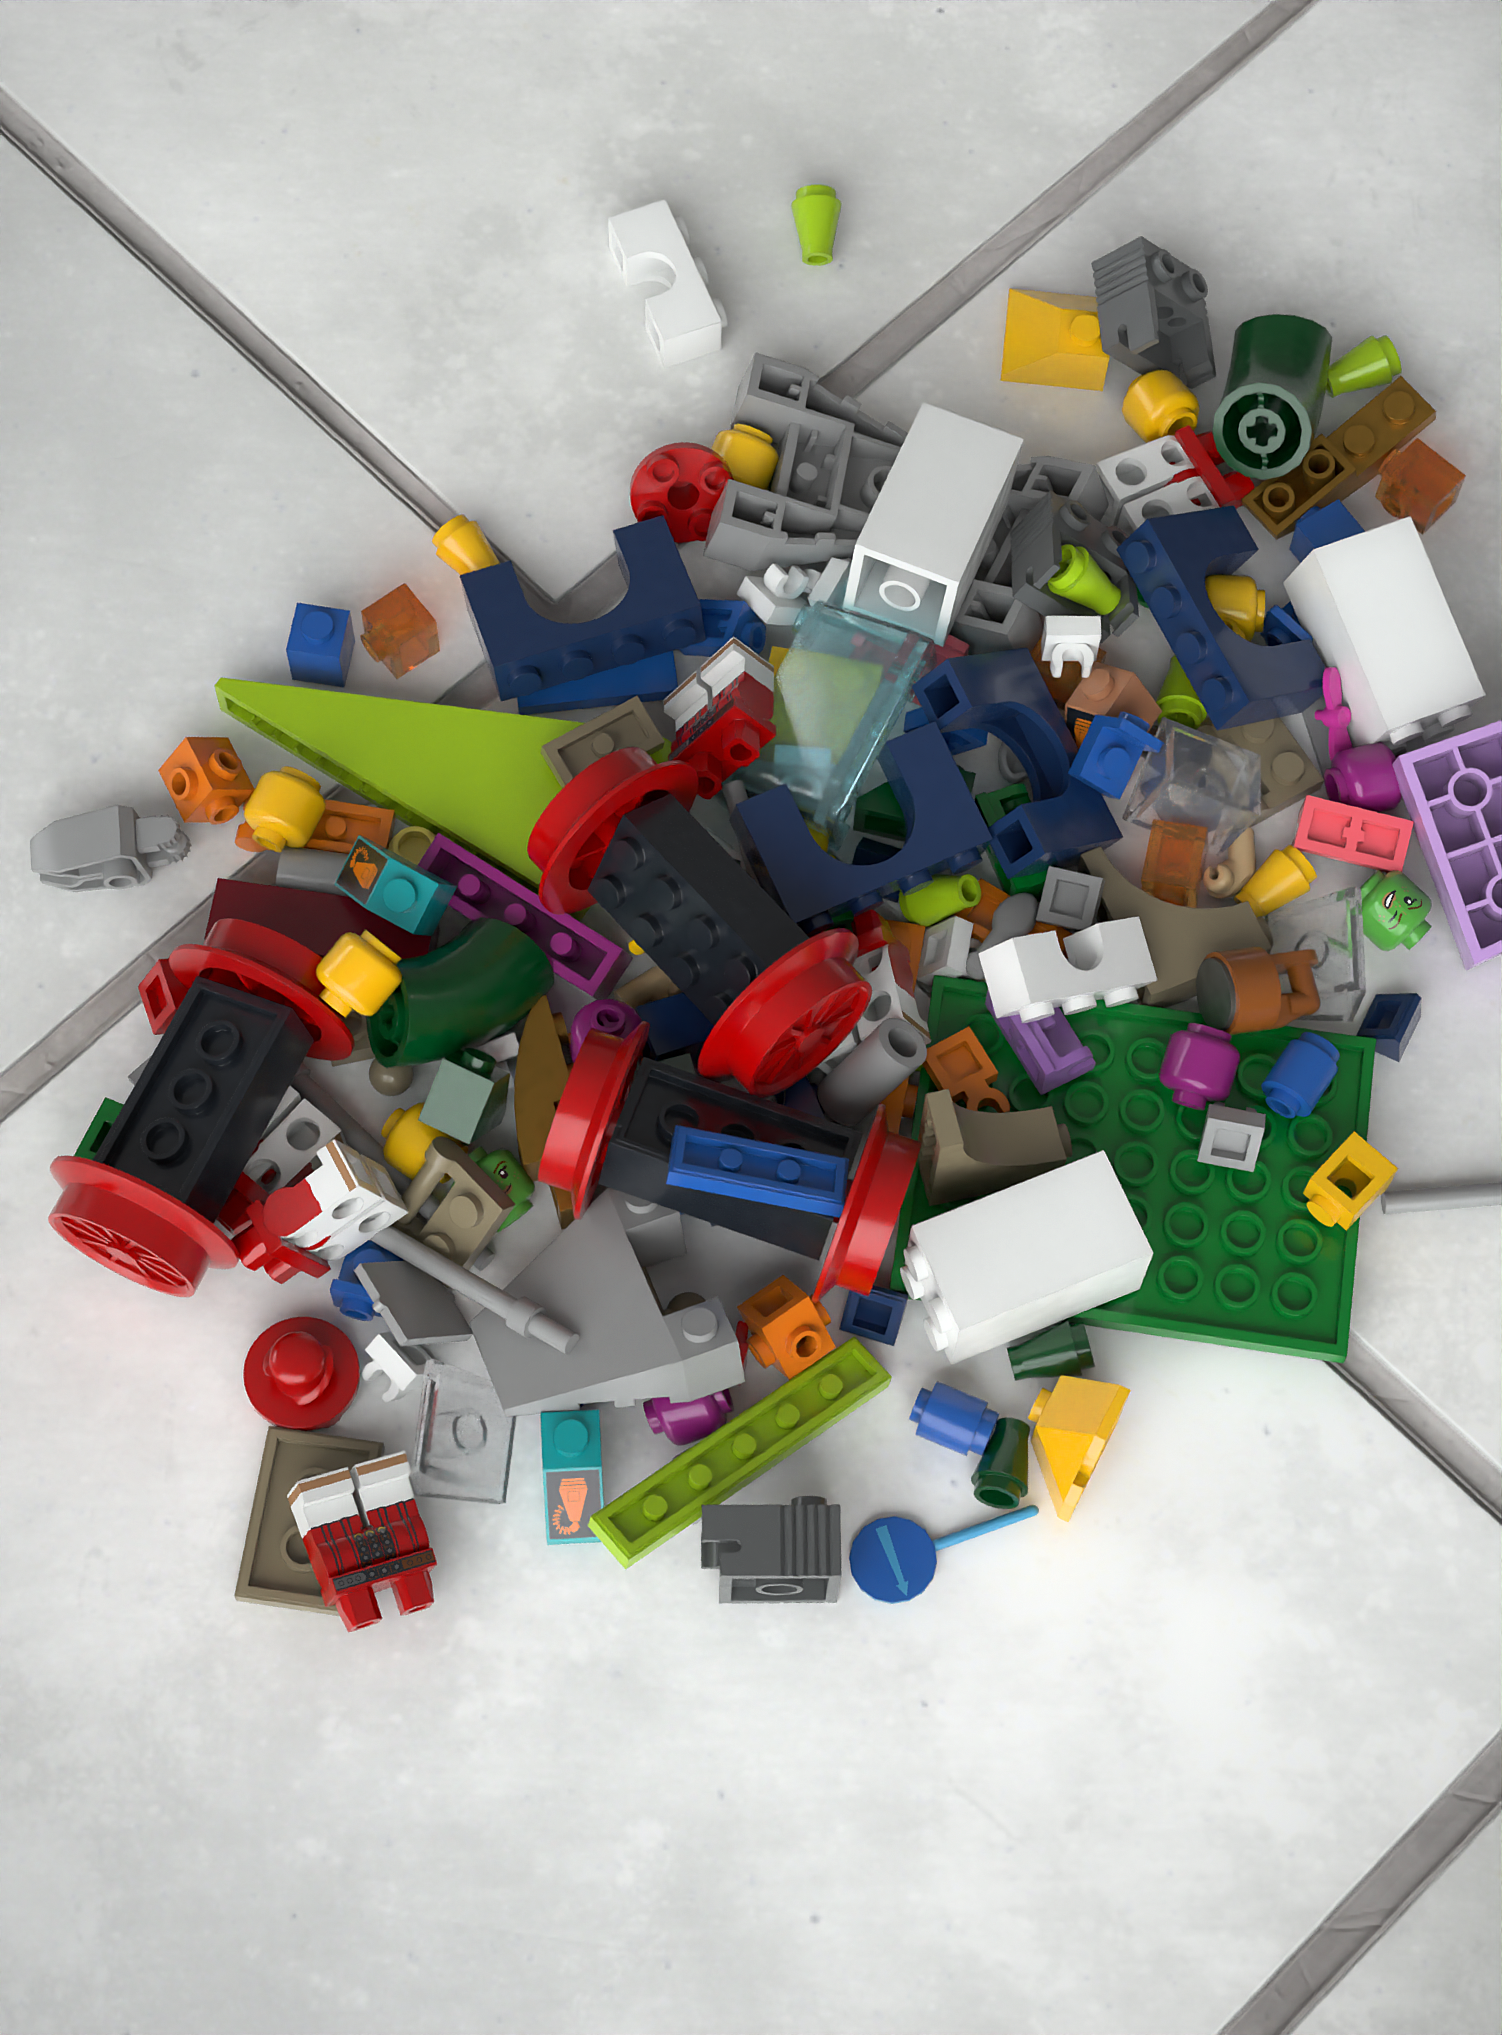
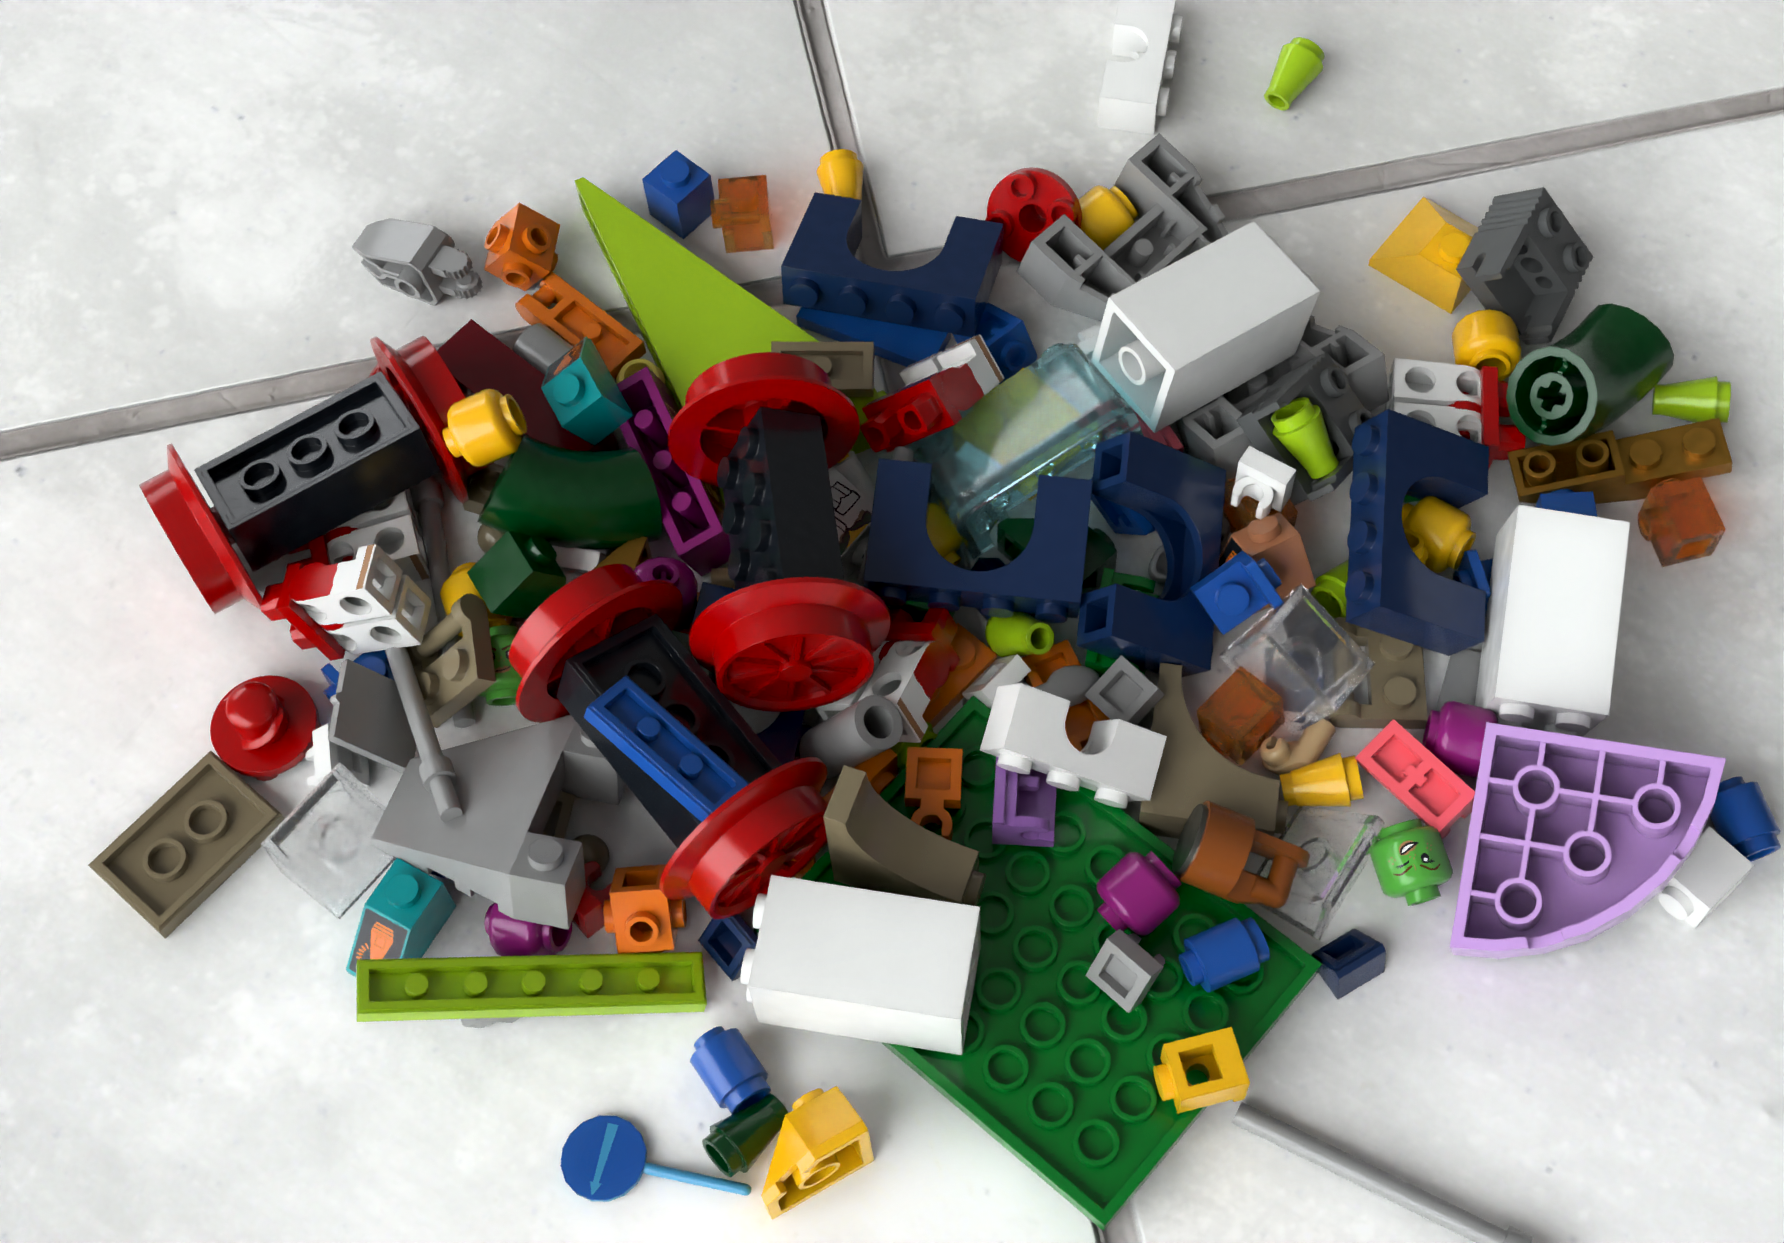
camera: 40 degrees right, 5 degrees down
yellow head [244,766,326,852] -> none
hips [287,1450,437,1632] -> none
dark grey piece [701,1496,841,1603] -> none
white tile [737,563,813,627] -> none
dark green cone [1007,1320,1095,1381] -> none
dark pink piece [1314,667,1352,761] -> none

